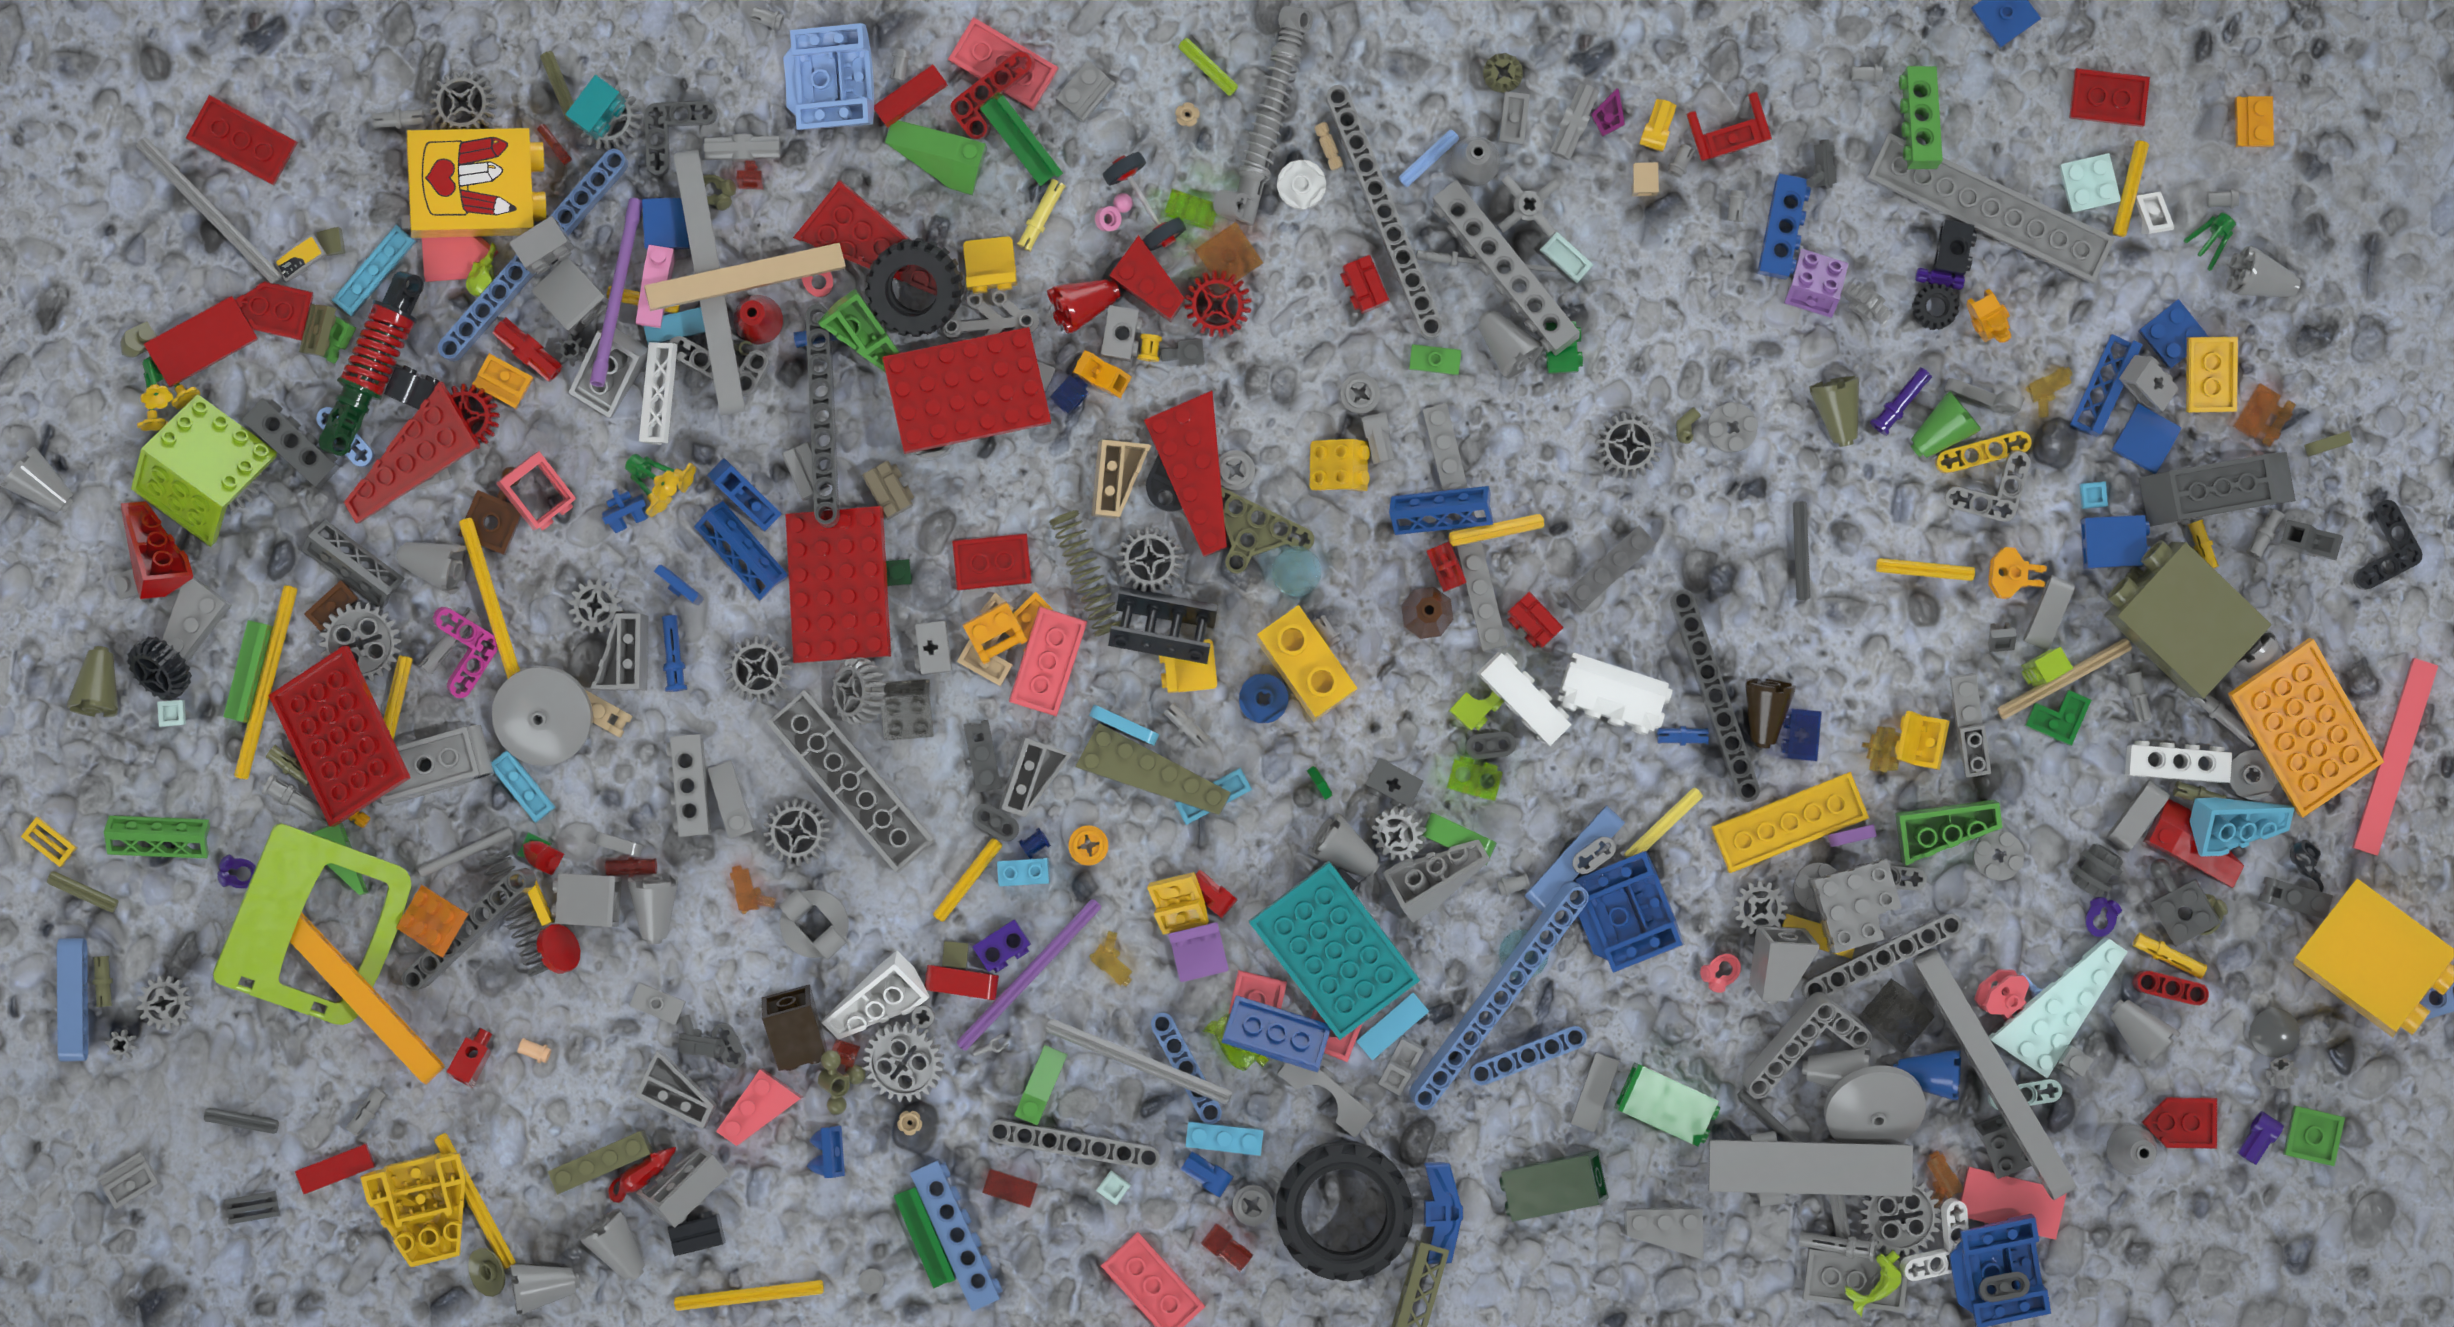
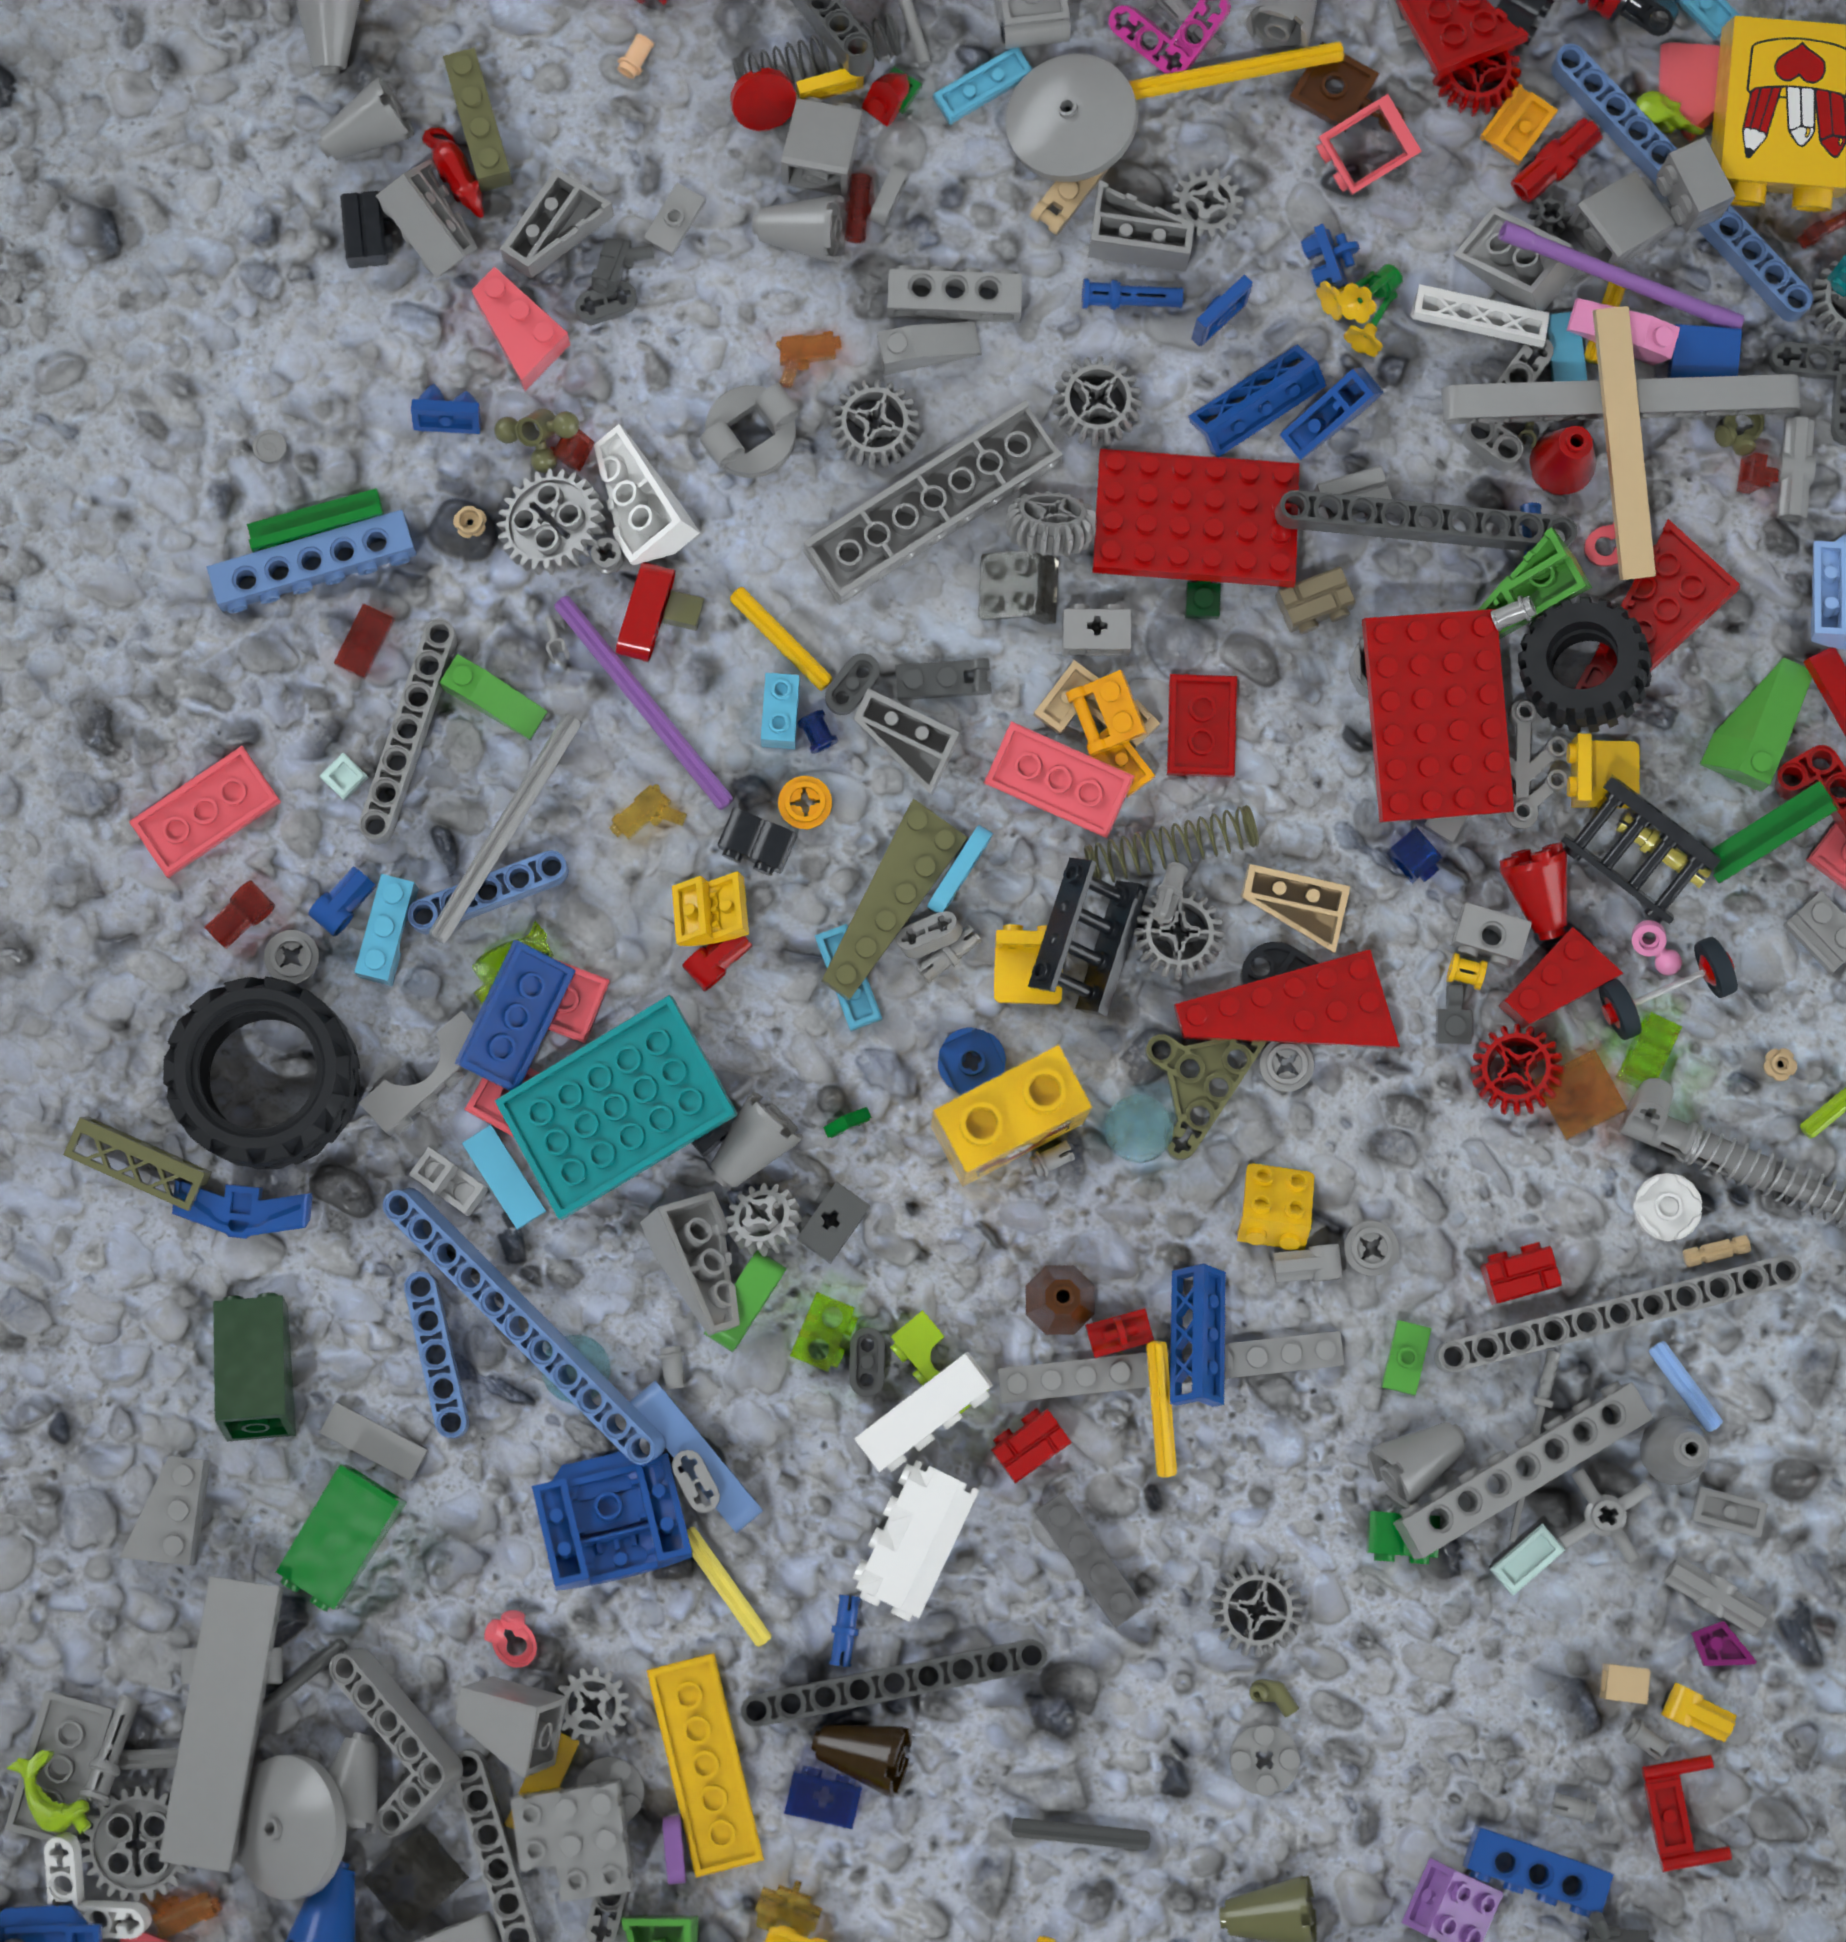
camera: 90 degrees right, 5 degrees down
yellow axle [674,1280,824,1311] -> none
dark brown slope [761,984,827,1071] -> none
dark purple brick [972,919,1032,973] -> none
light orange brick [1073,350,1132,399] -> none
medium lavender bracket [1168,922,1229,982] -> none
olive gear [1483,53,1523,93] -> none
none -> black brick [717,807,797,876]
none -> light grey beam [897,911,962,959]
none -> light grey axle [1152,862,1188,925]
none -> light grey pin [1490,595,1537,631]
none -> black fence [1561,774,1721,924]

